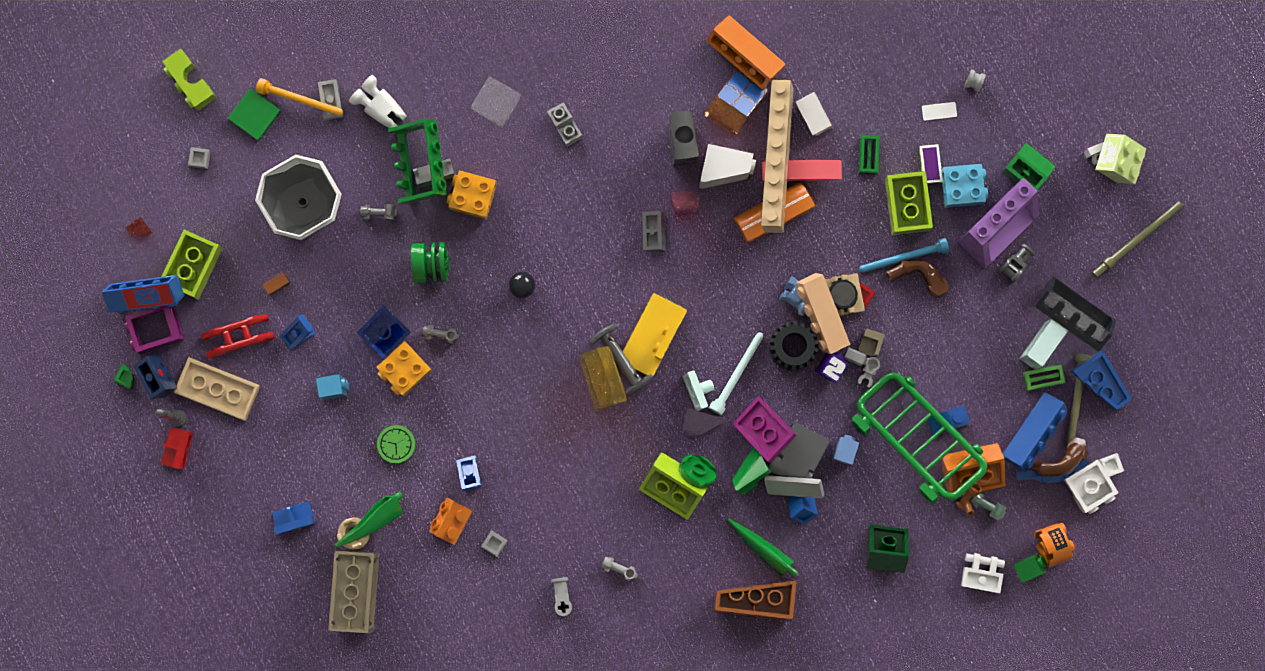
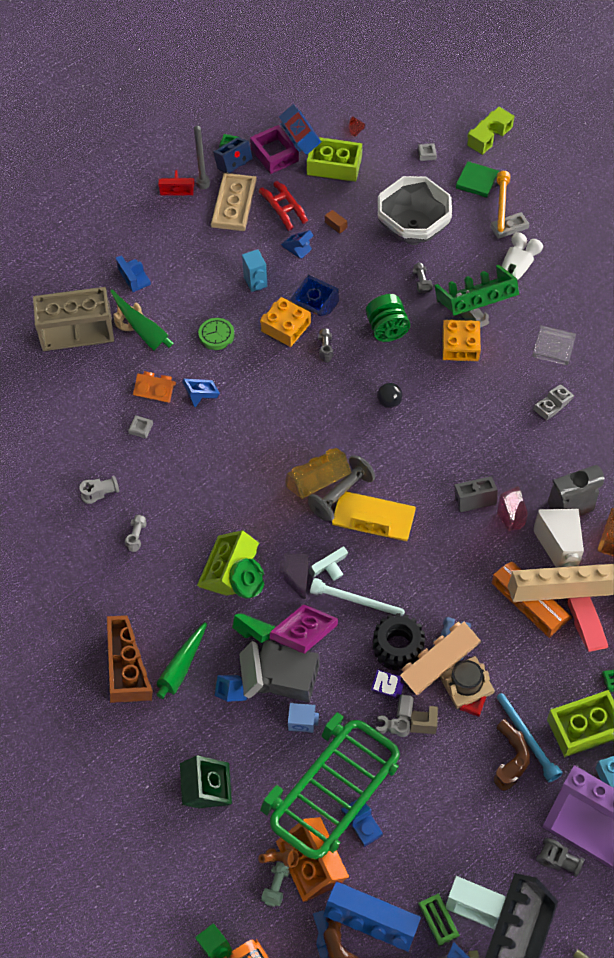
camera: 80 degrees right, 25 degrees down
white plate [961,553,1005,593] -> none

